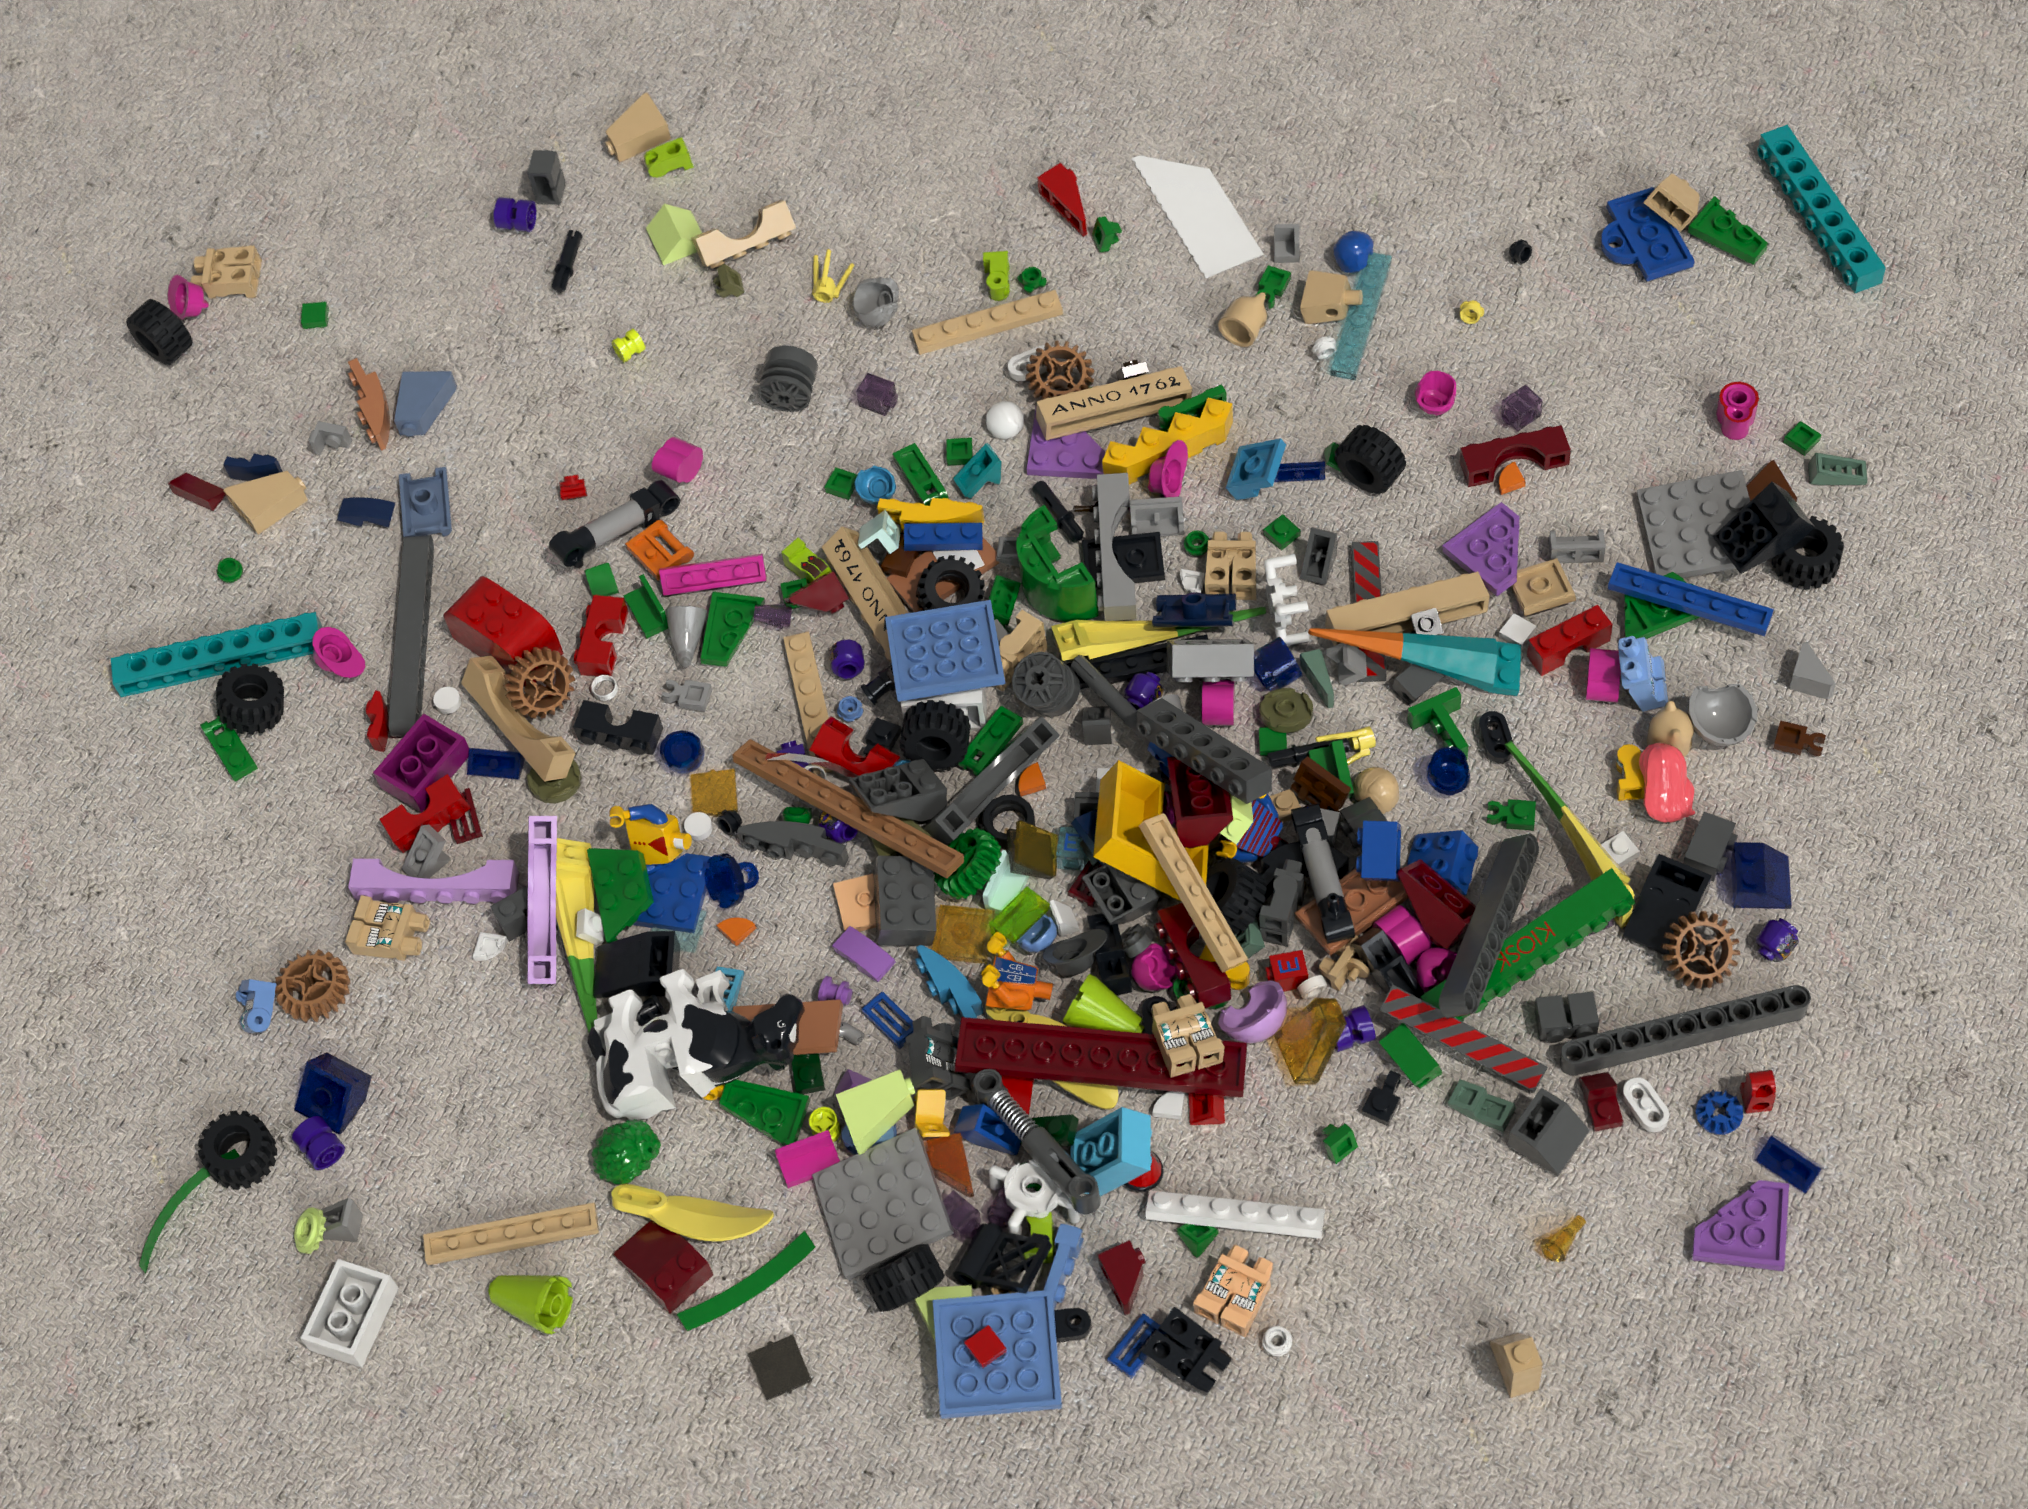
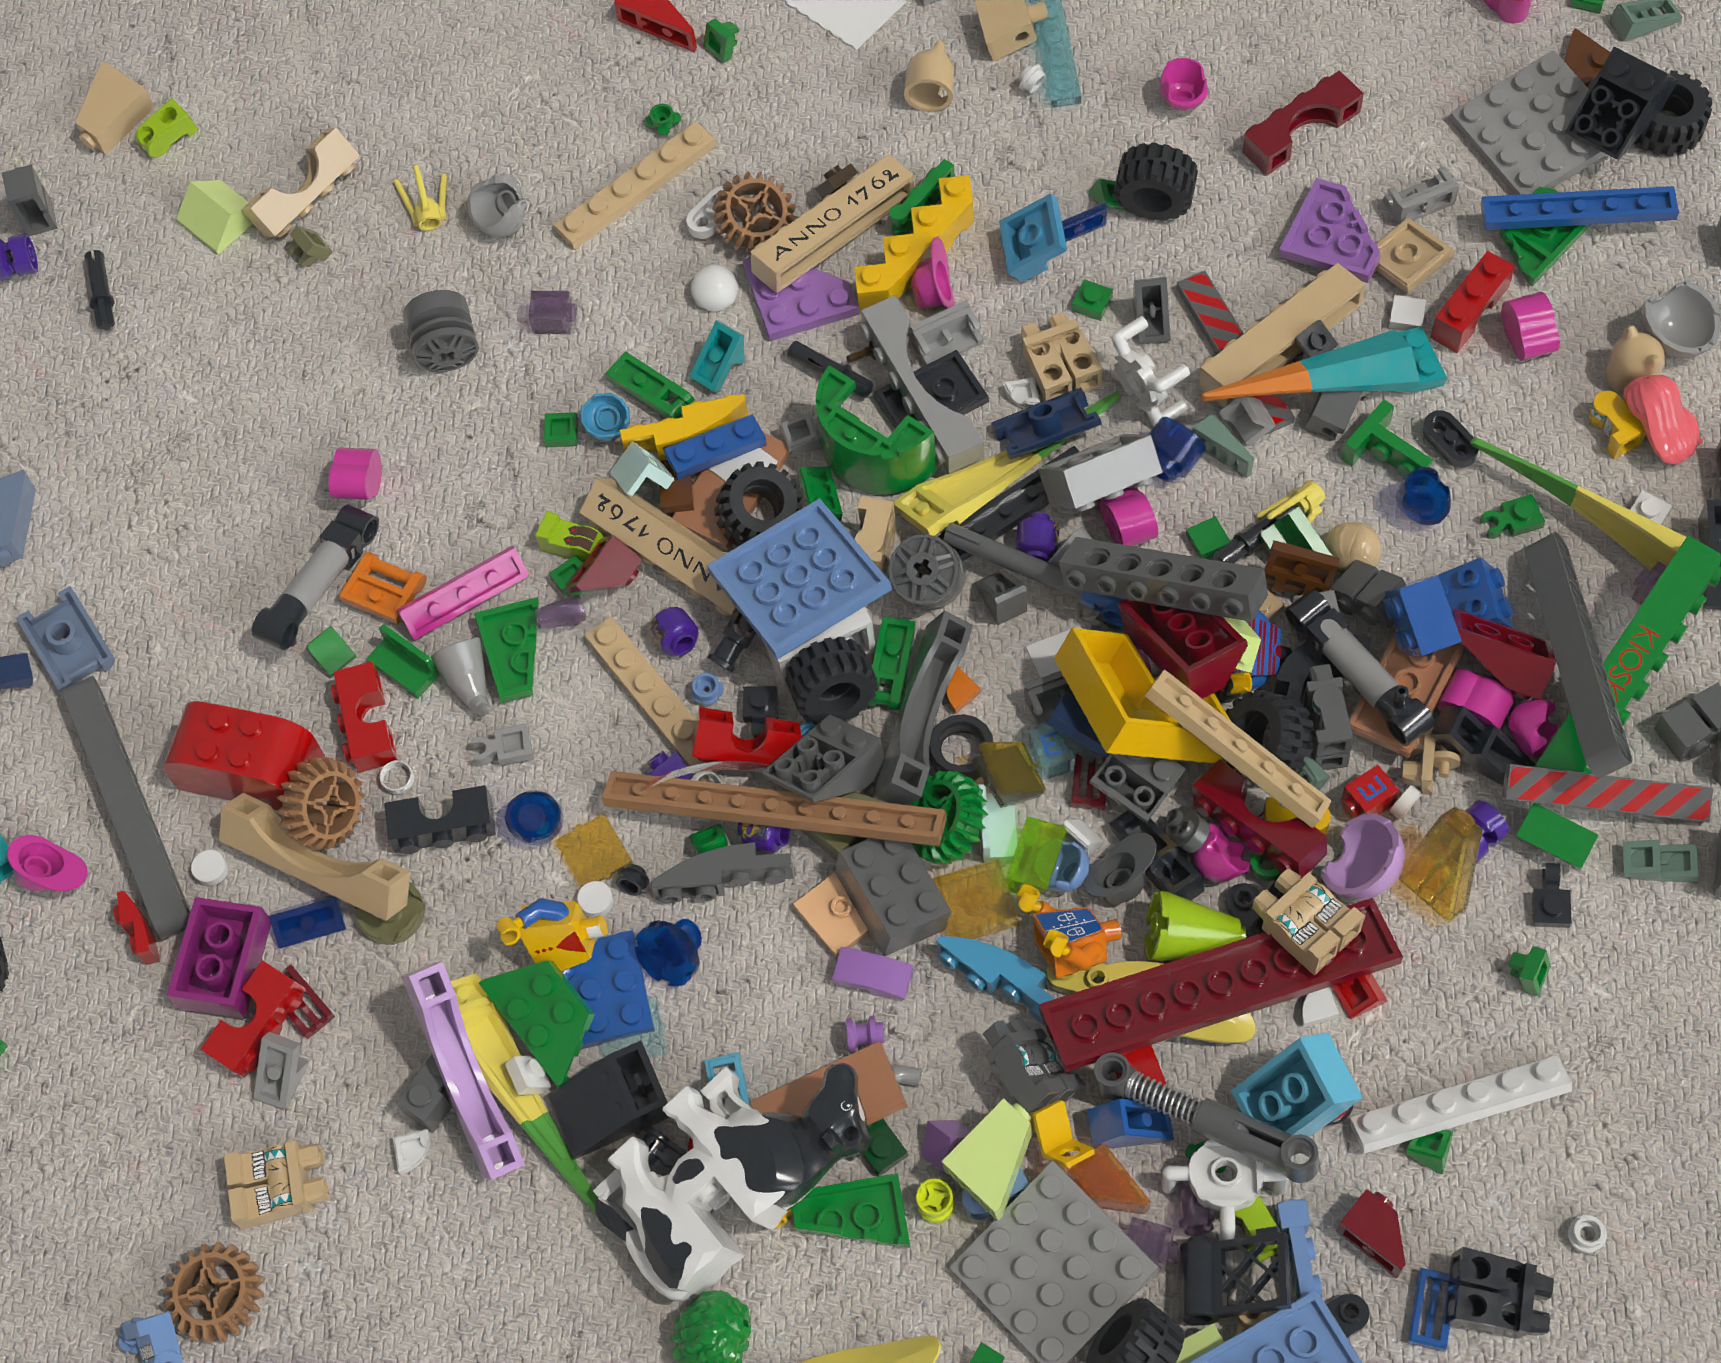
camera: 25 degrees left, 5 degrees up
lavender arch [348,859,519,904] -> none
red plate [559,475,587,500] -> none
neon yellow wheel [611,328,646,363] -> none
orange tile [716,917,756,946] -> none
dark pink panel [775,1130,840,1188] -> none
blue tile [862,991,914,1049] -> none
green tile [946,437,973,466] -> none
lime leg [983,251,1010,301] -> none
dark green plate [1020,1114,1079,1147] -> none
green plate [1184,530,1210,556] -> none
light nougat hips [1193,1245,1273,1338] -> none
green plate [1256,265,1291,309] -> none
olive tile [1259,688,1313,733] -> none
orange tile [1499,462,1526,495] -> none
clear purple brick [1501,384,1543,432] -> none
light blue hips [1618,636,1668,712] -> none

